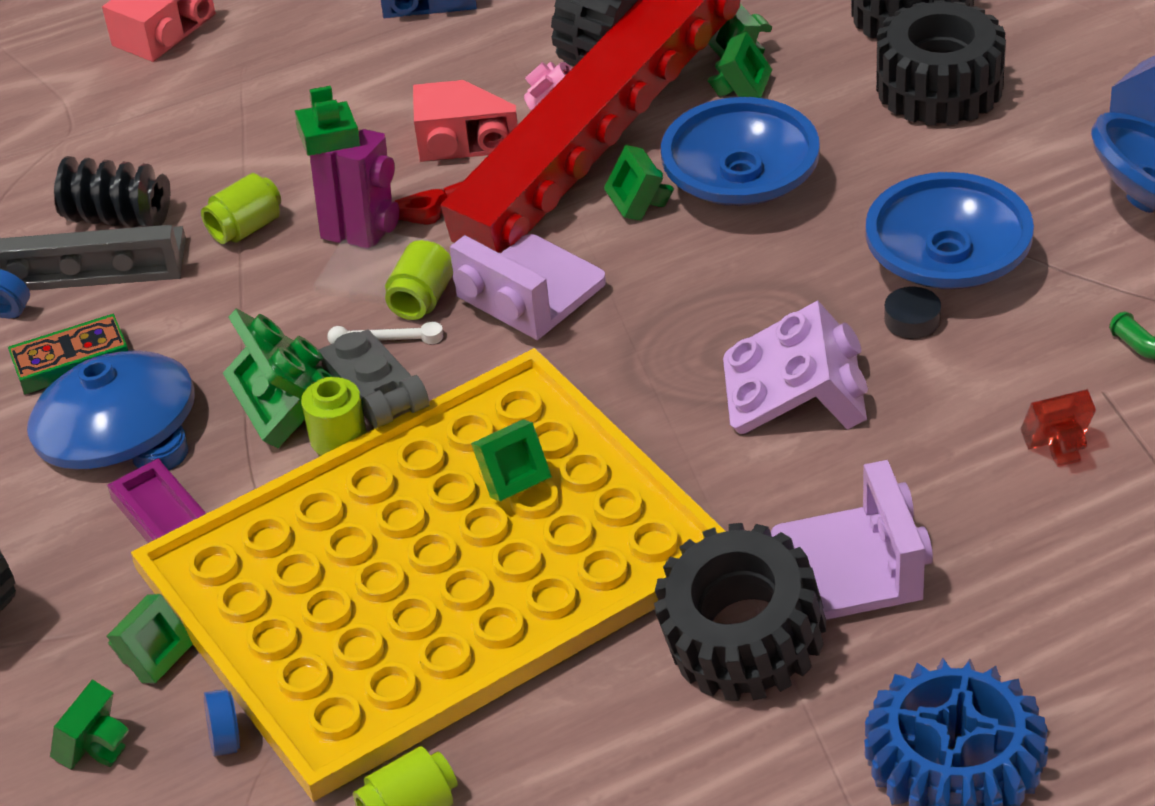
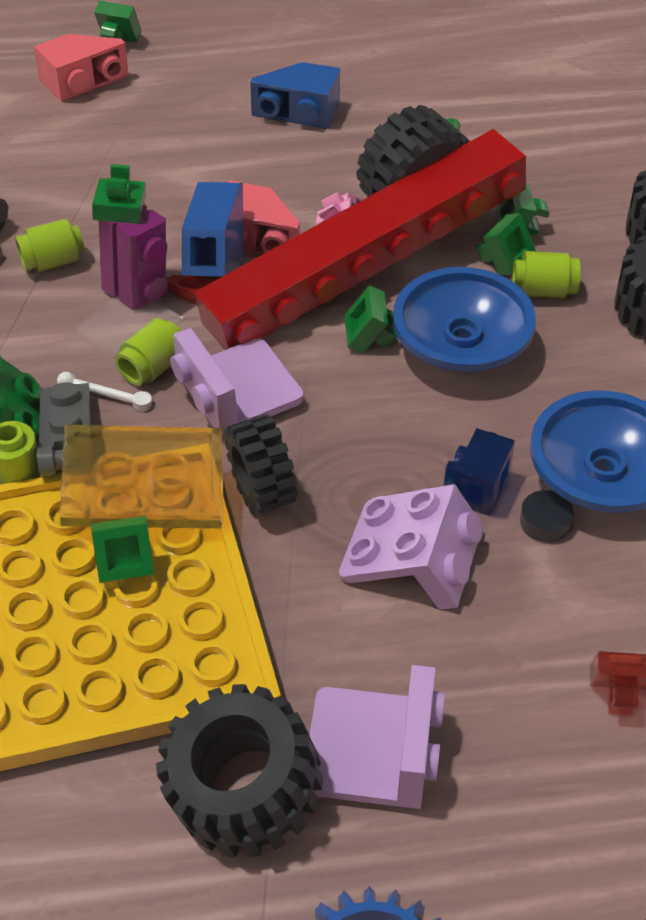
camera: 15 degrees right, 5 degrees up
none -> clear yellow tile [60,424,223,529]
none -> blue slope [182,182,243,277]
none -> black tyre [224,414,298,515]
none -> clear blue brick [444,428,515,516]
none -> lime brick [512,251,581,298]

